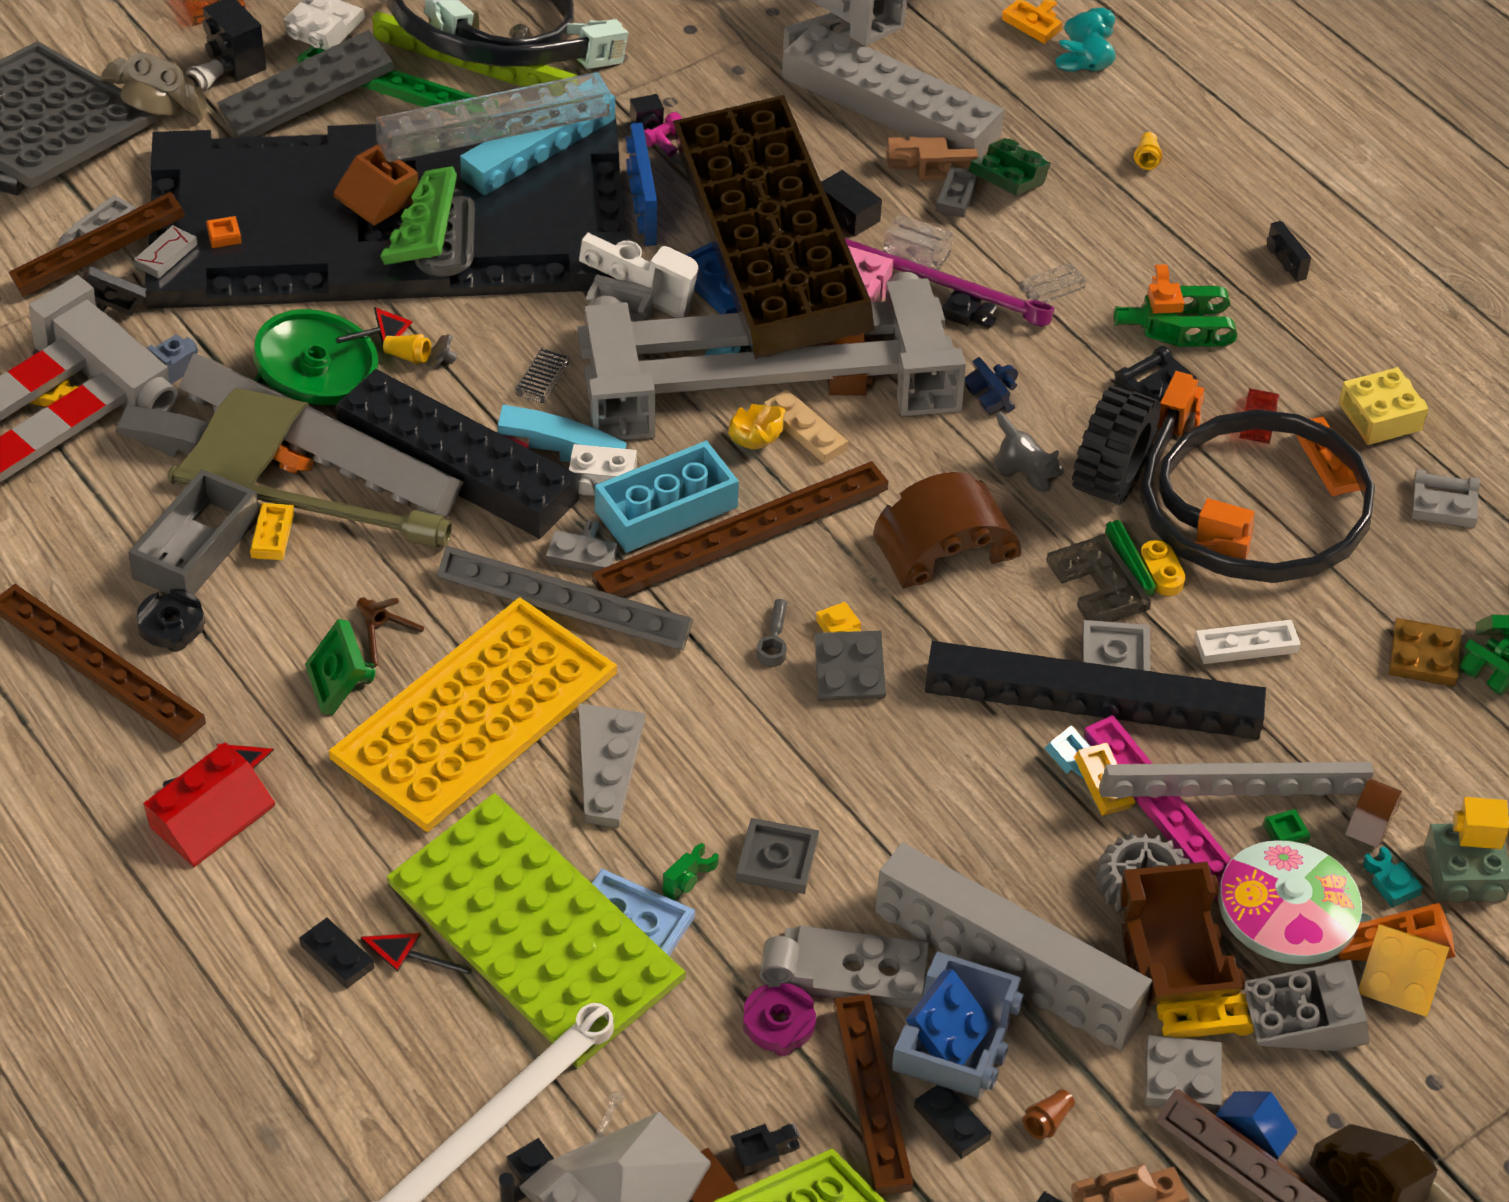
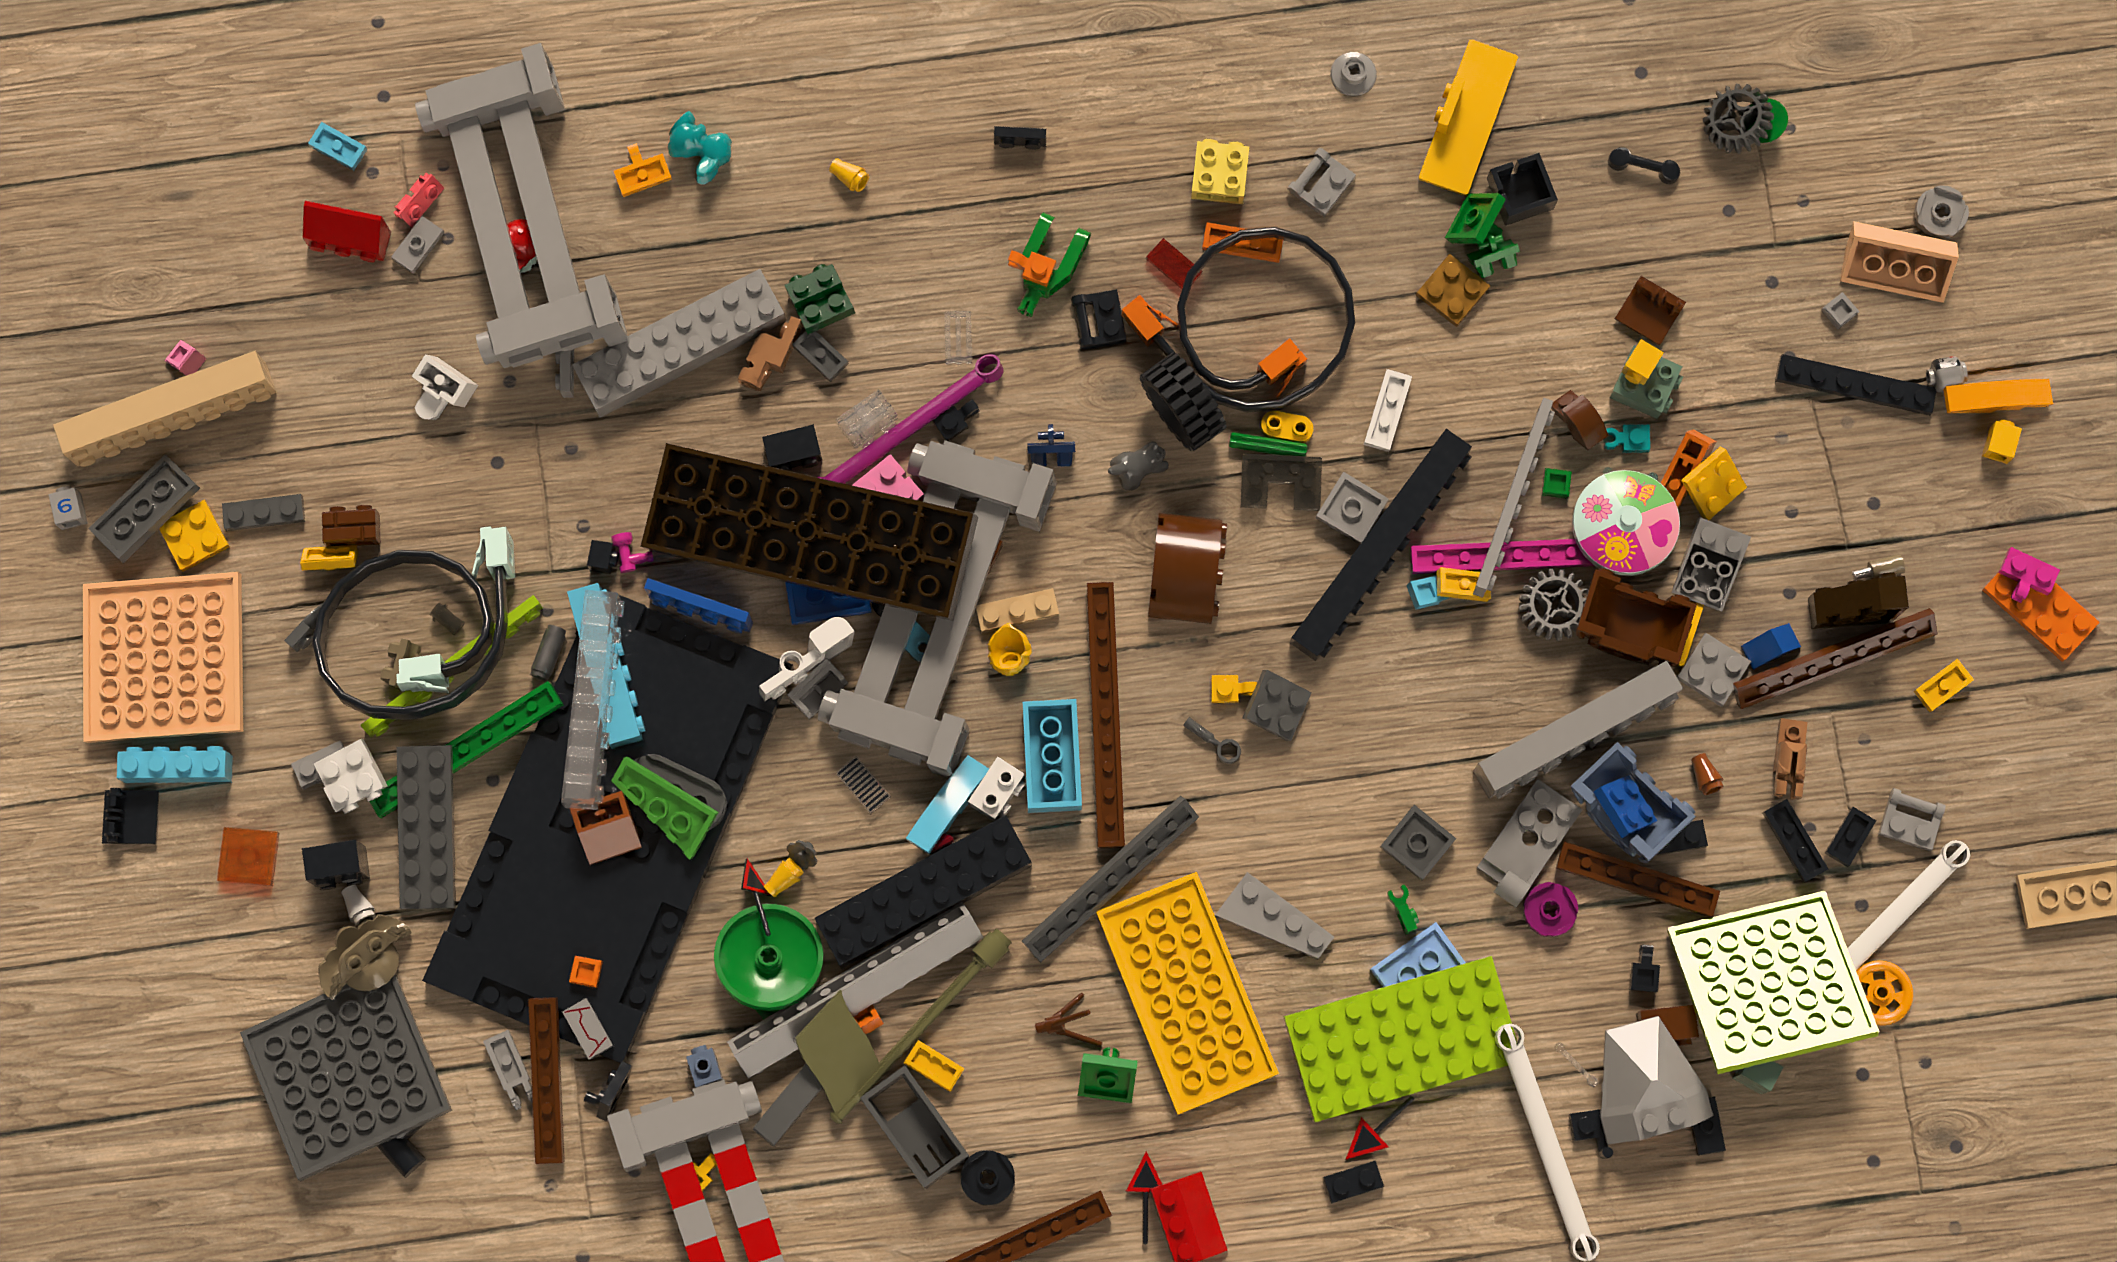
camera: 60 degrees left, 30 degrees up
light grey plate [546,519,618,572] -> none

